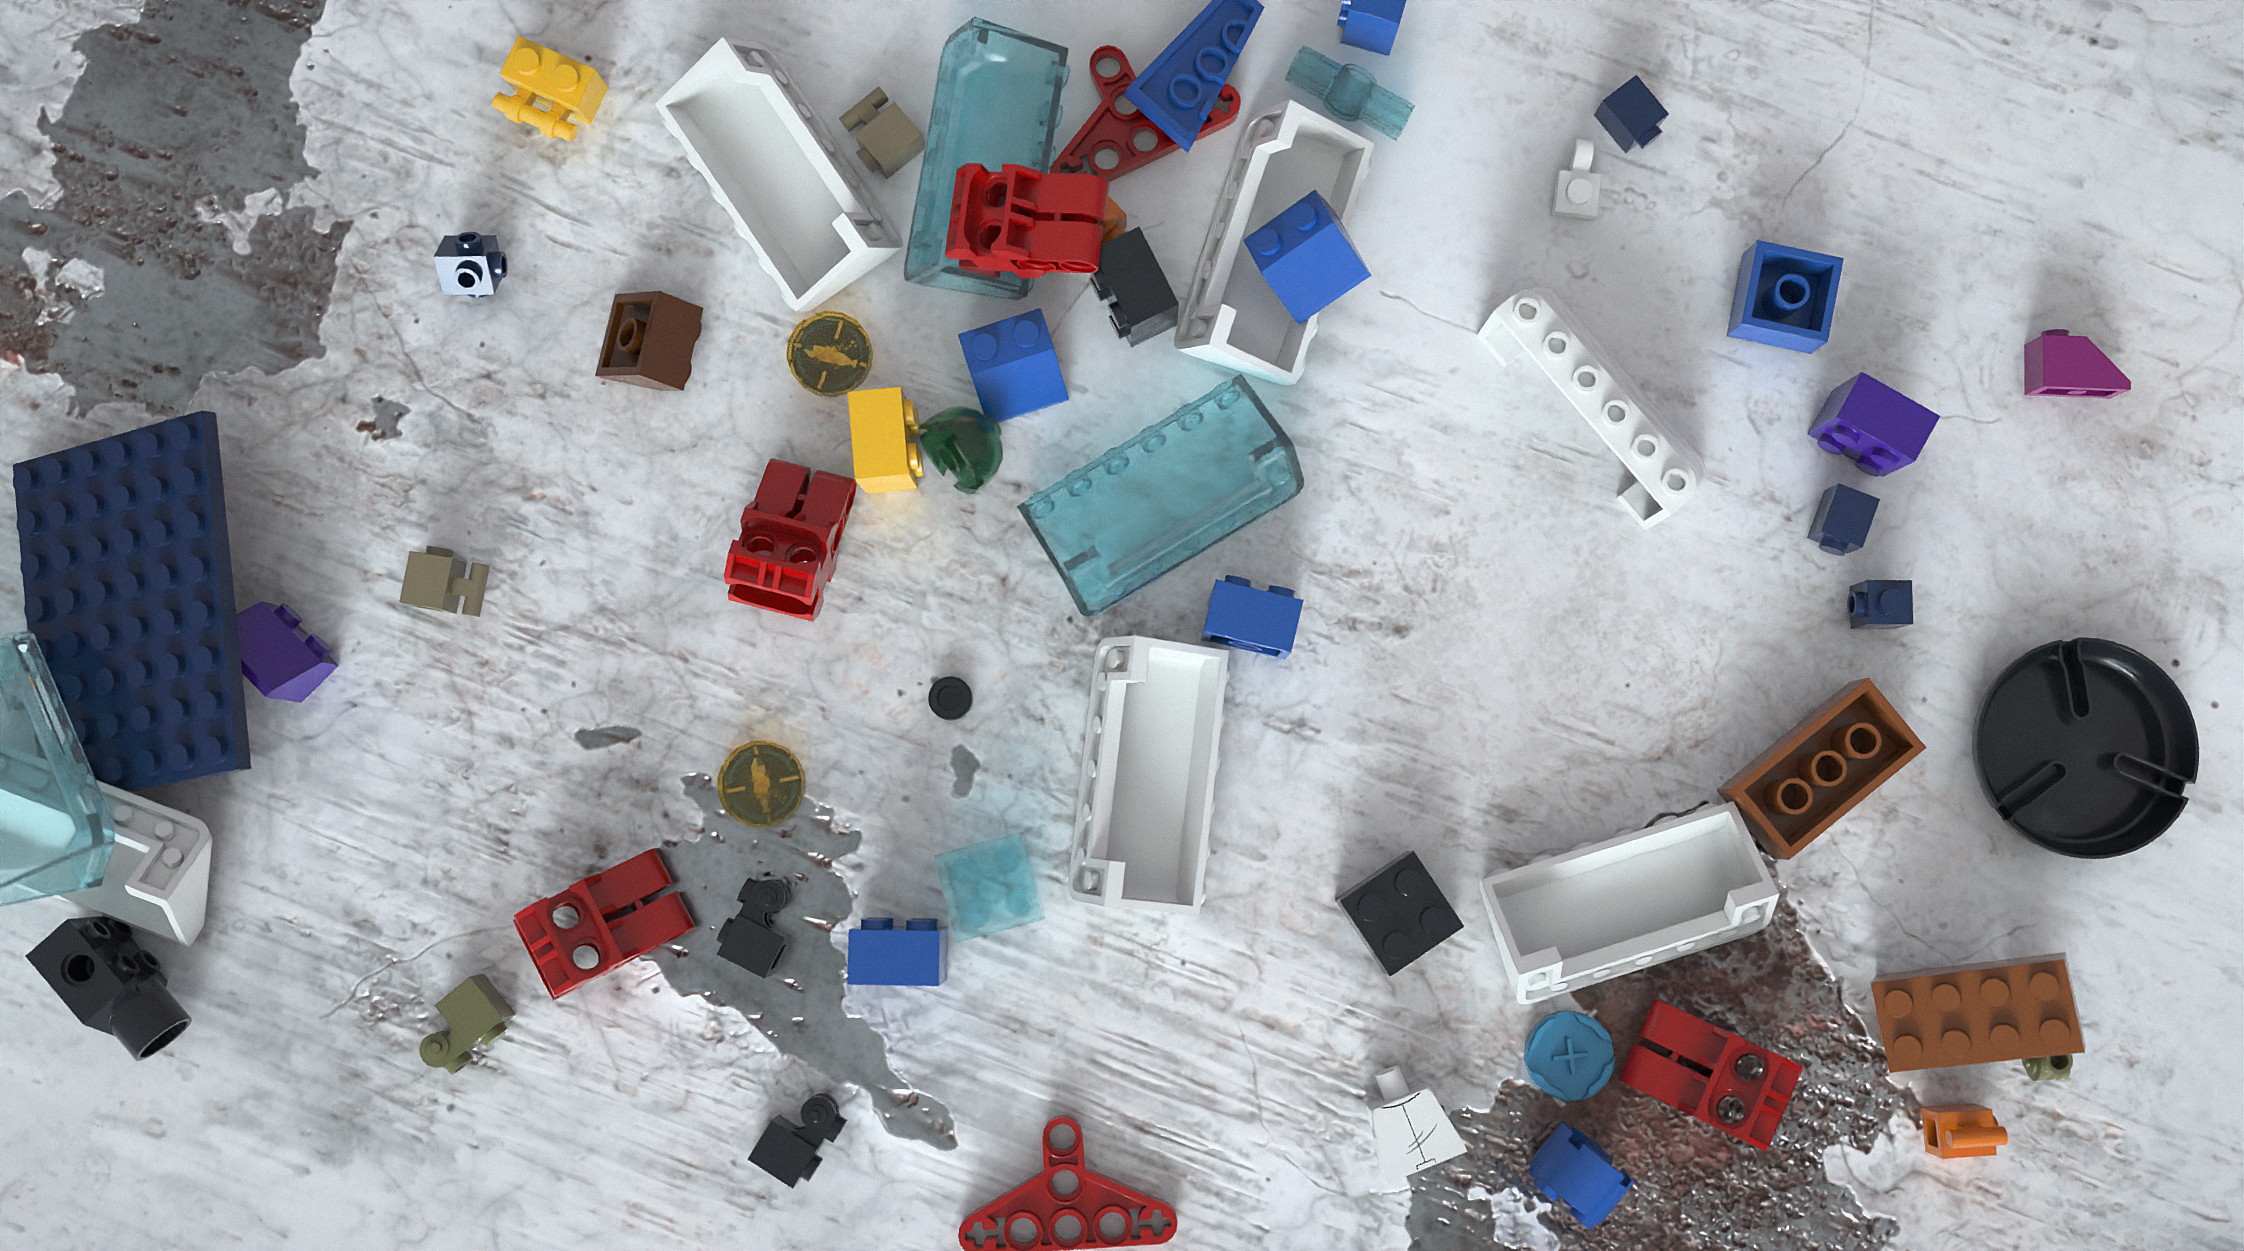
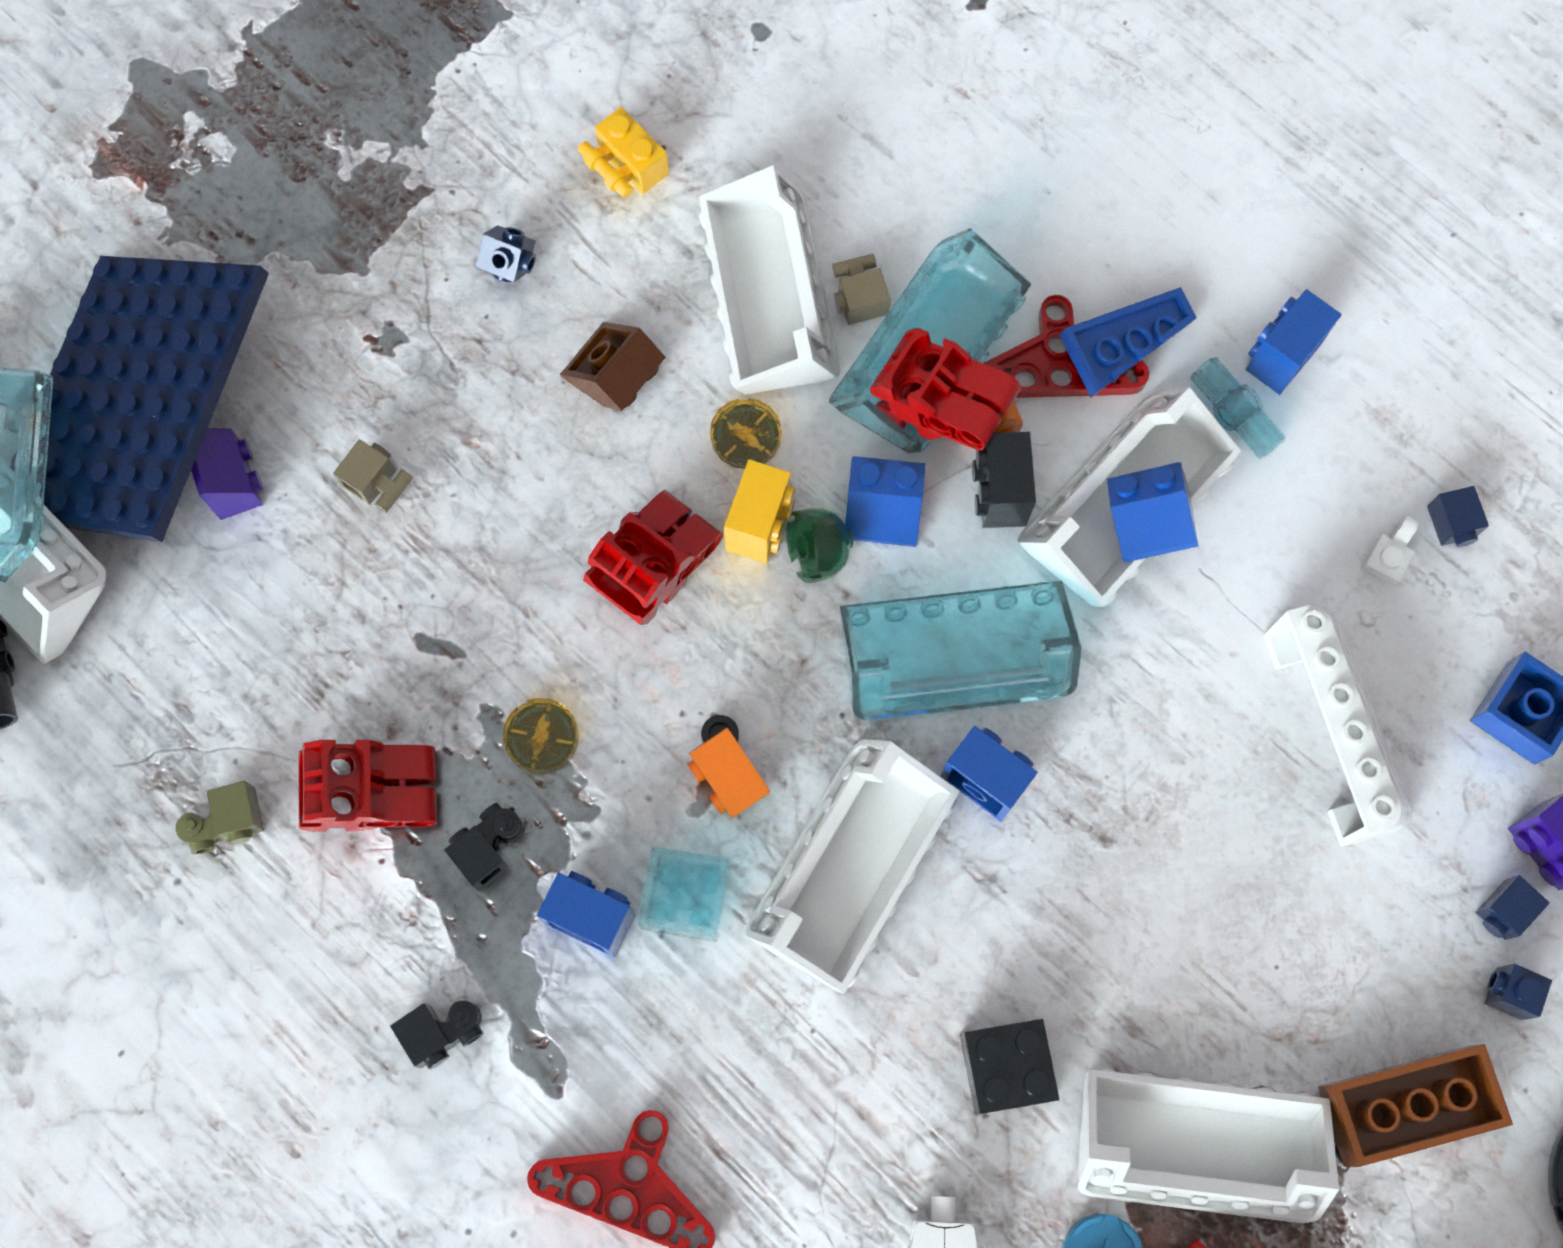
camera: 20 degrees right, 10 degrees down
none -> orange brick [687,727,770,818]

